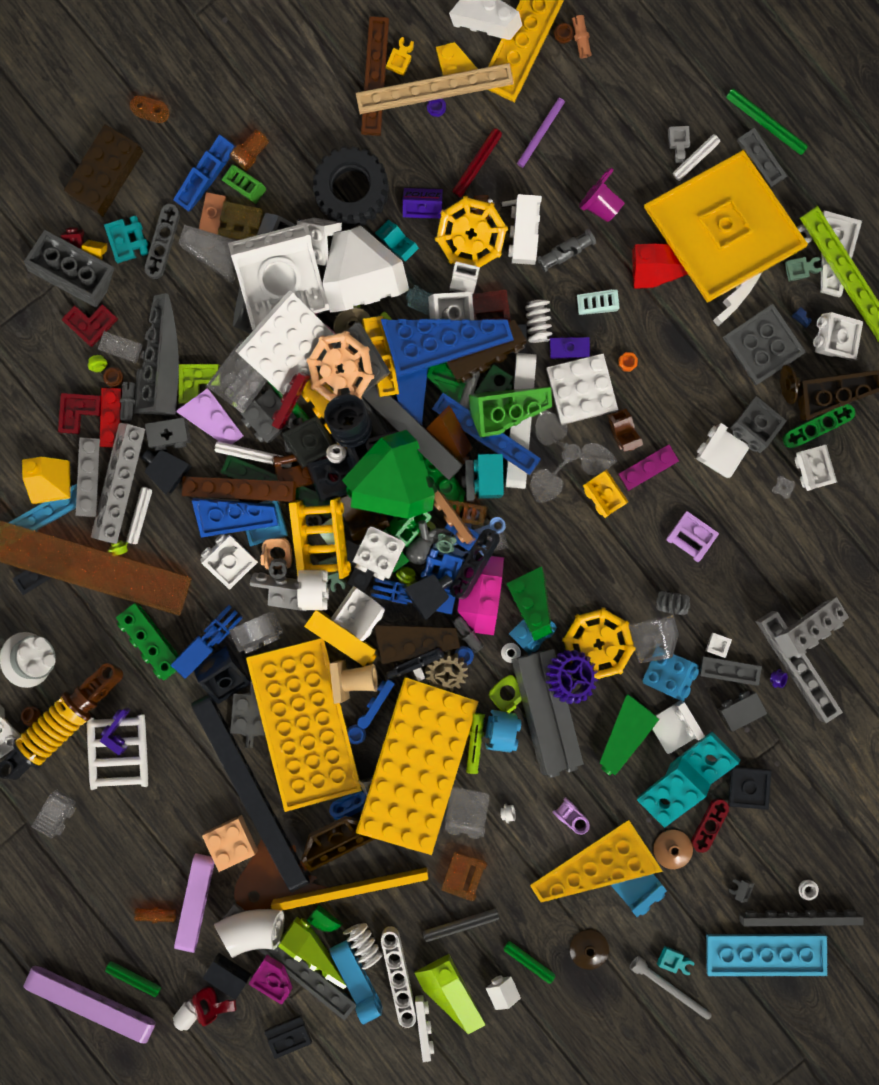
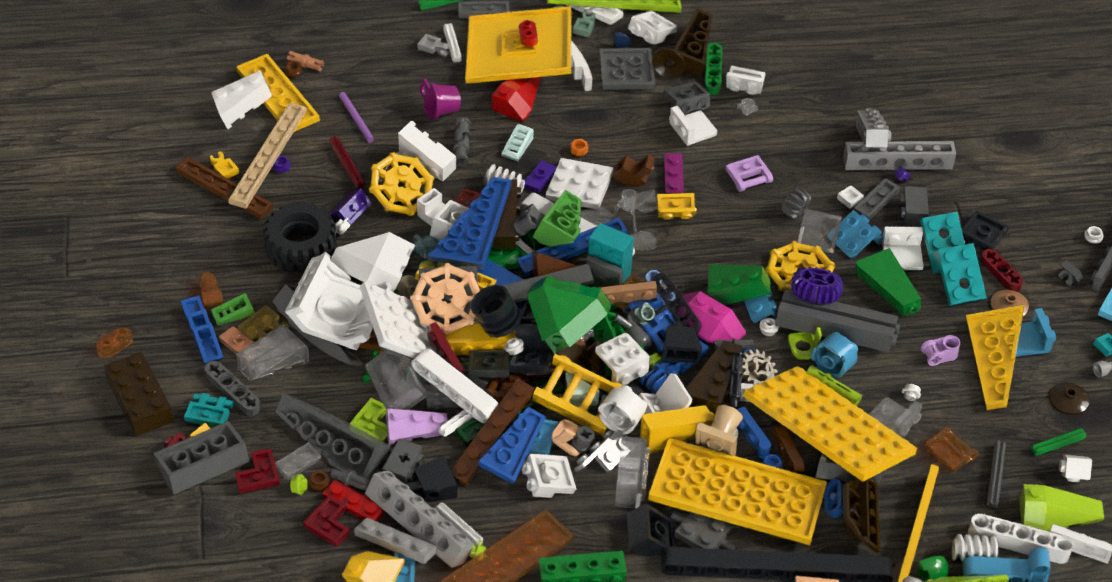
camera: 65 degrees left, 40 degrees down
blue arm [170,605,243,679] -> none
teal slope [375,220,419,261] -> none
yellow wing [436,42,478,76] -> none
none -> white plate [335,217,350,236]
none -> white beam [411,348,499,423]
none -> dark grey piece [514,204,544,236]
none -> red plate [519,20,538,47]
none -> reddish brown beam [771,424,804,474]

